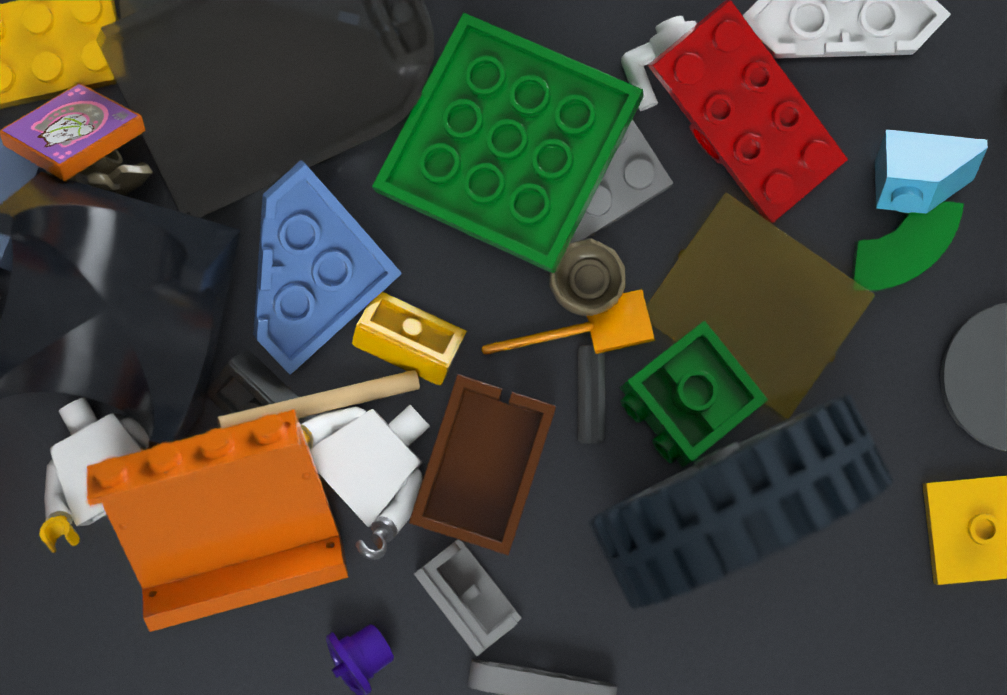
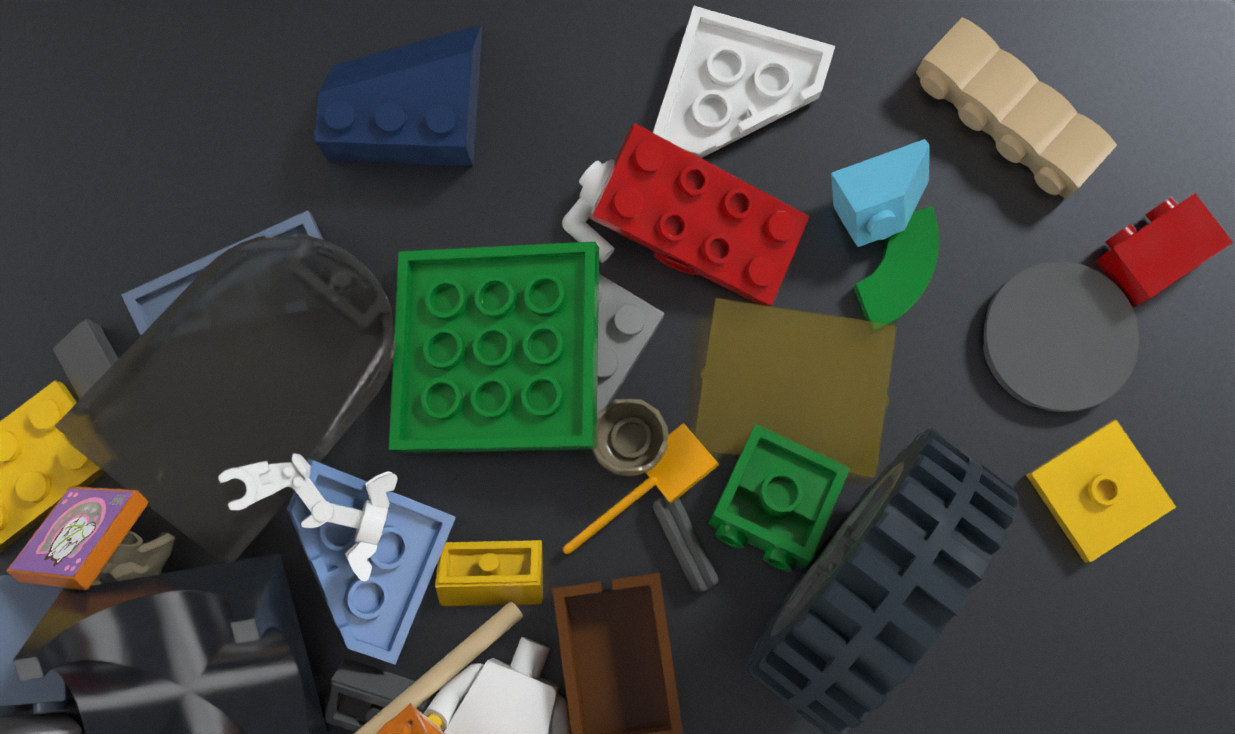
camera: 25 degrees left, 5 degrees down
none -> white piece [218,453,398,581]

